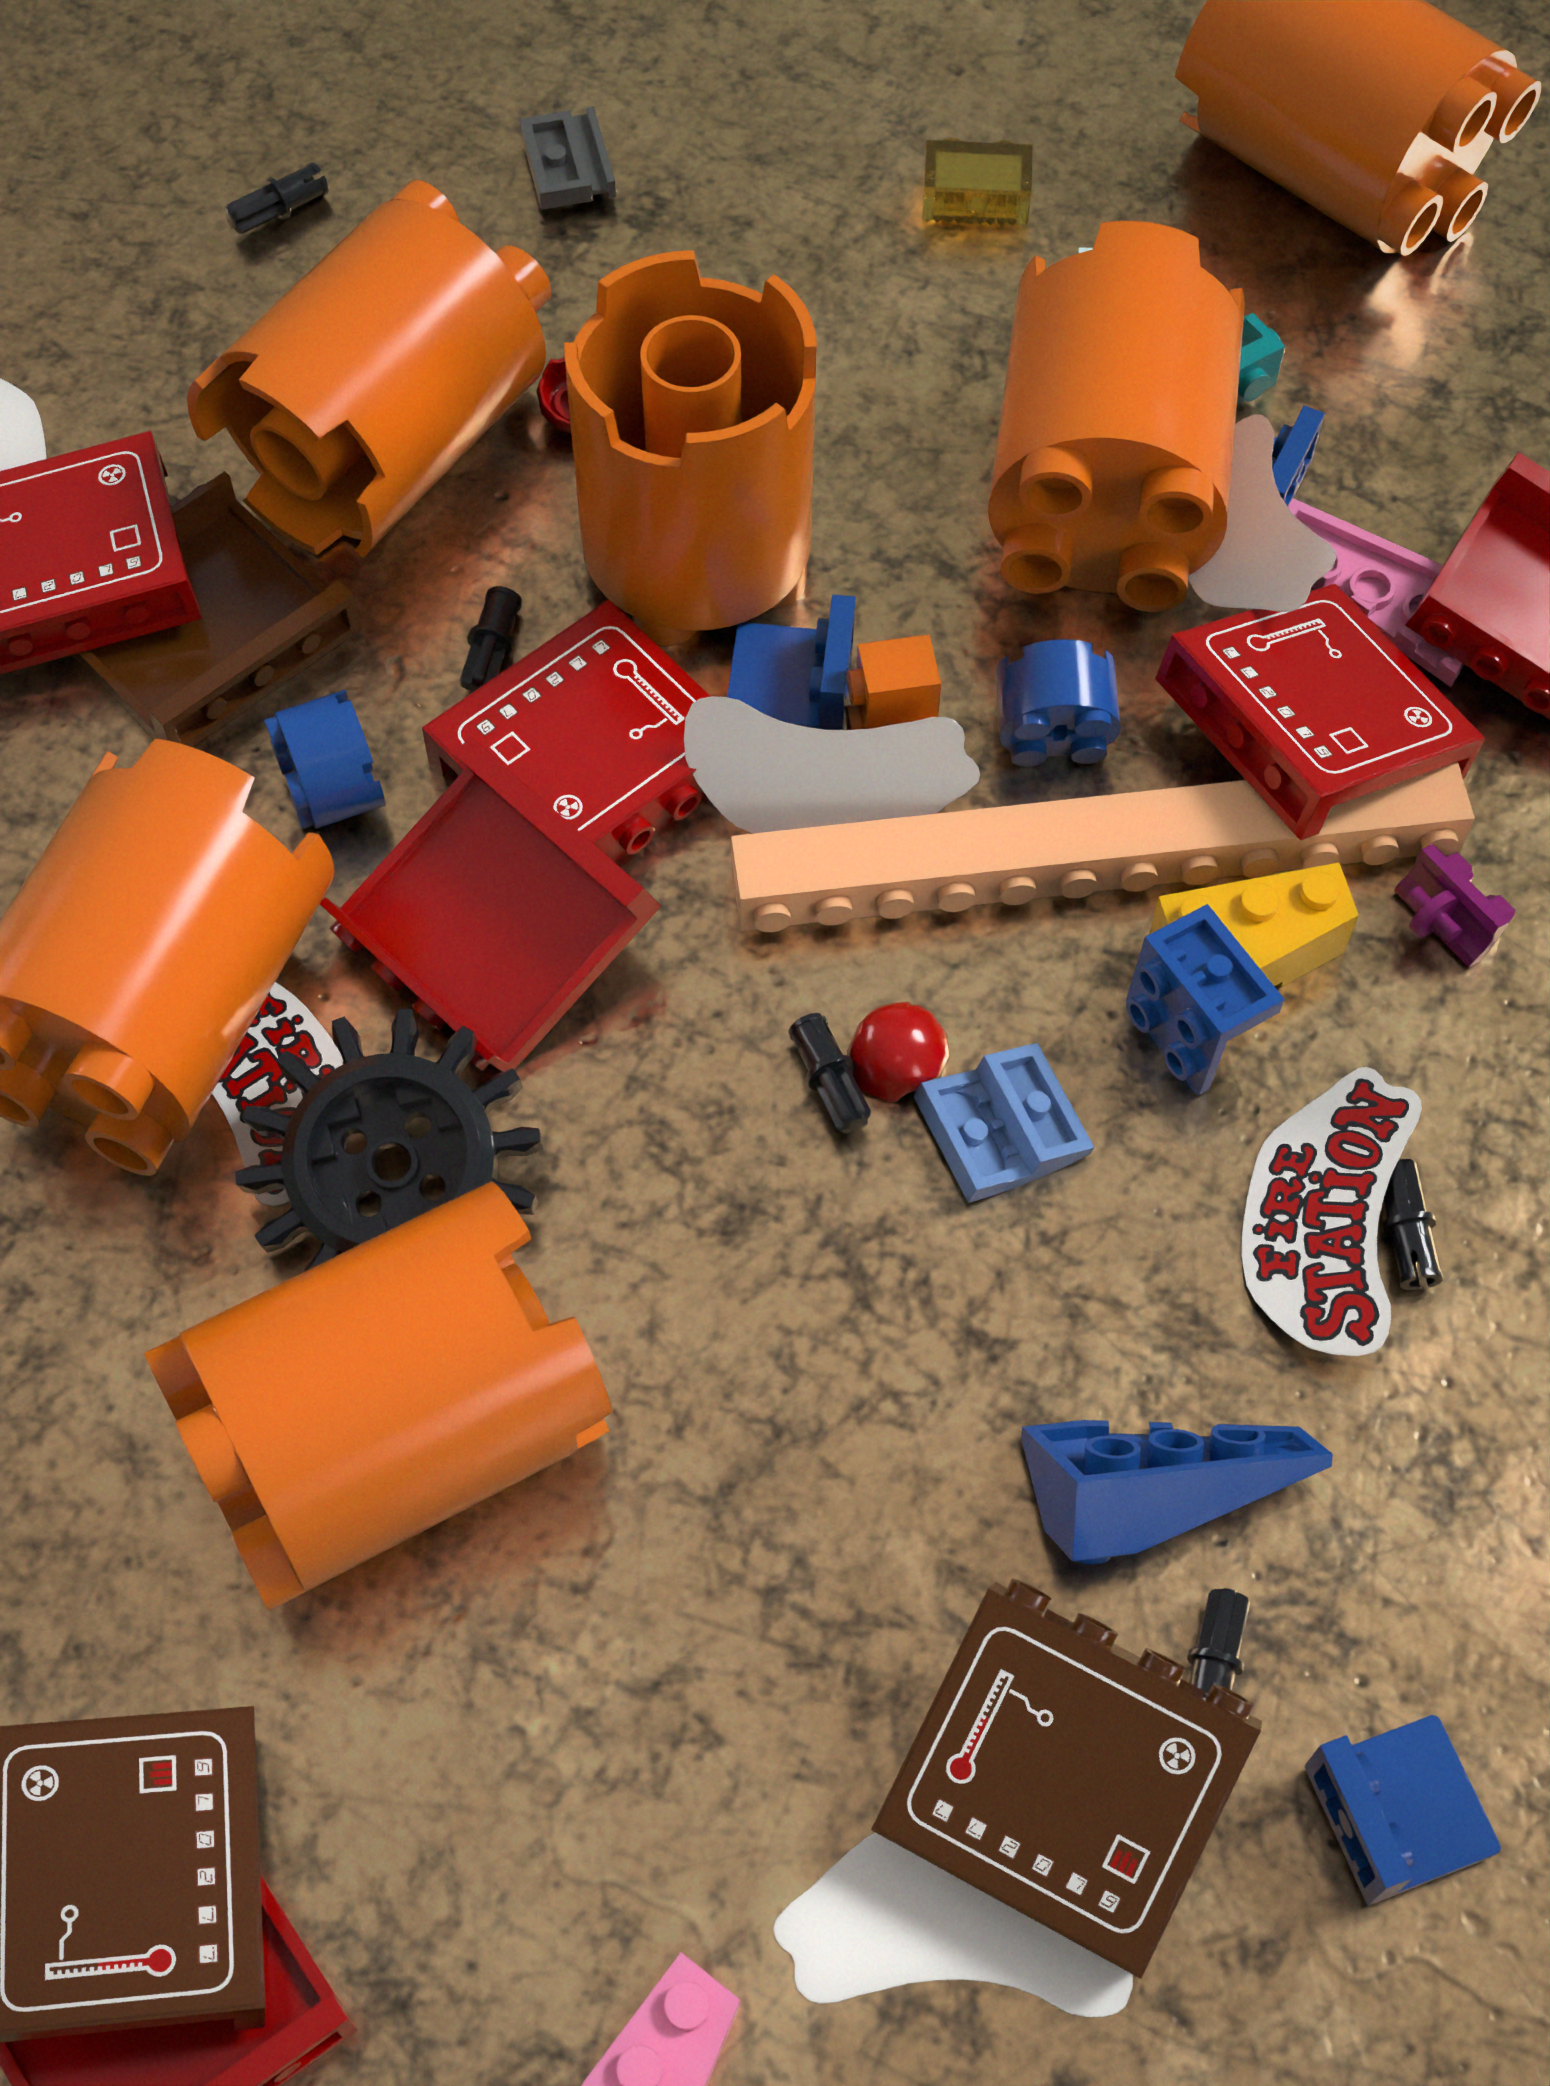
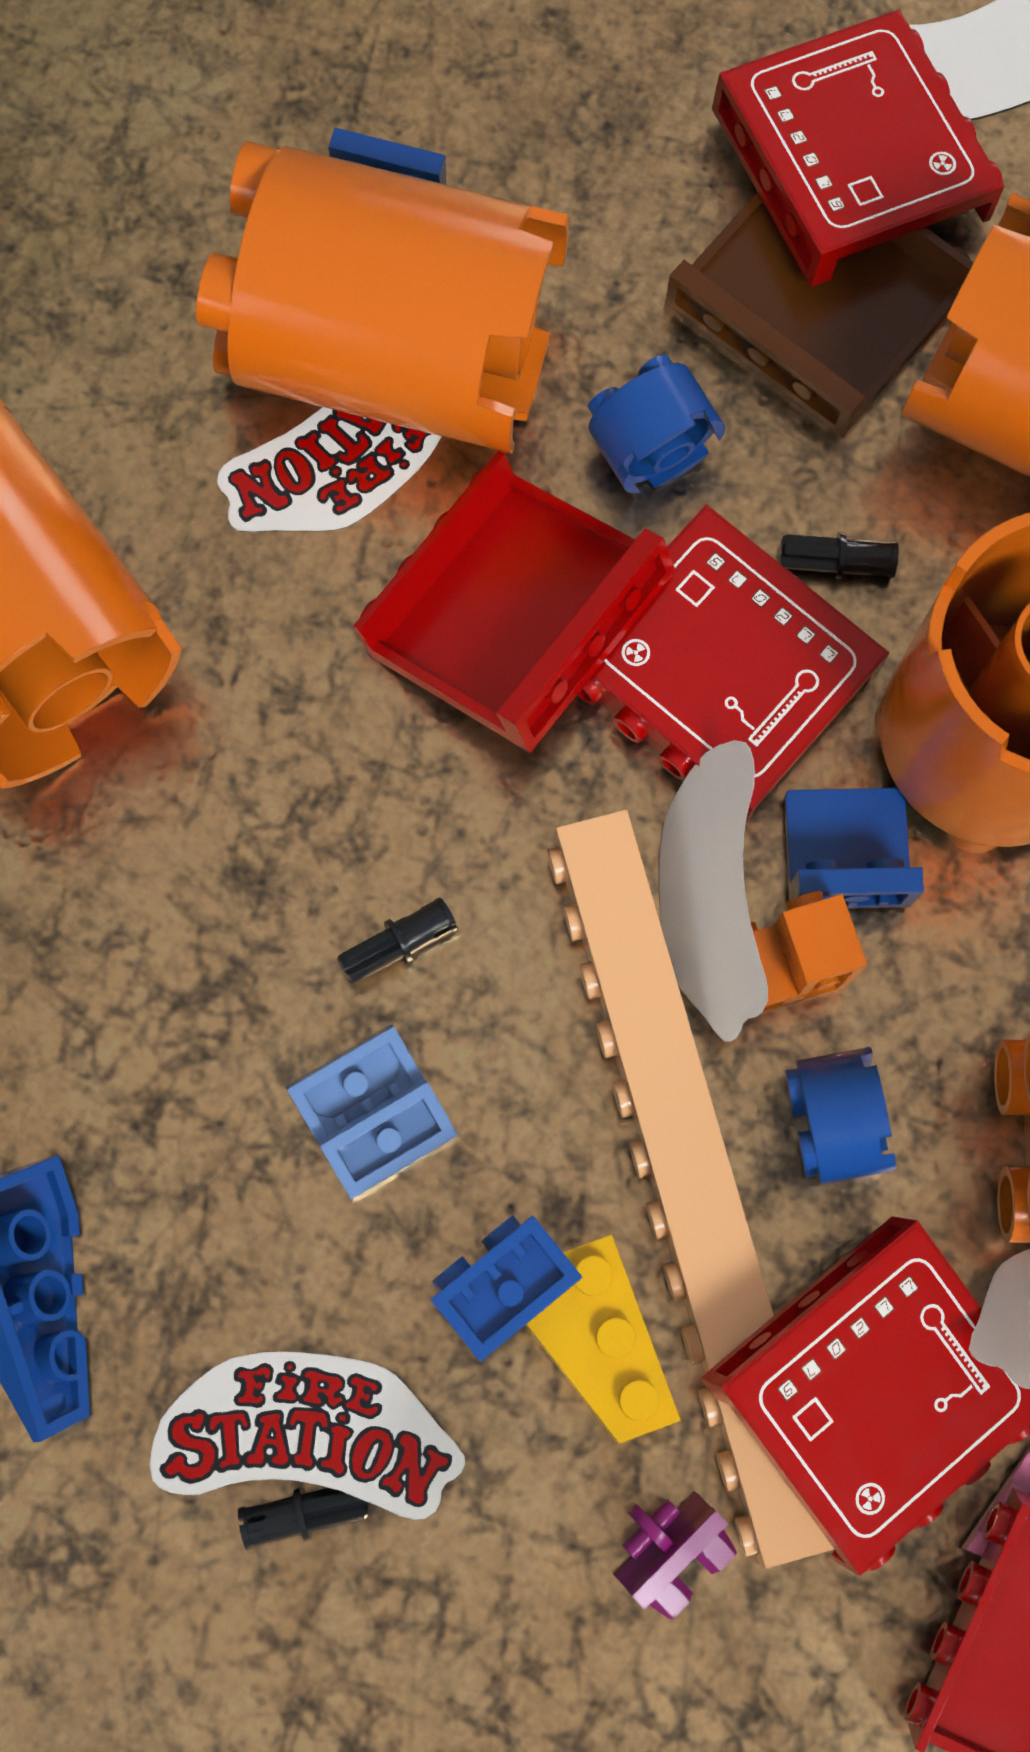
camera: 80 degrees right, 15 degrees up
black gear [235,1009,543,1272] -> none
red hair [846,1002,950,1102] -> none

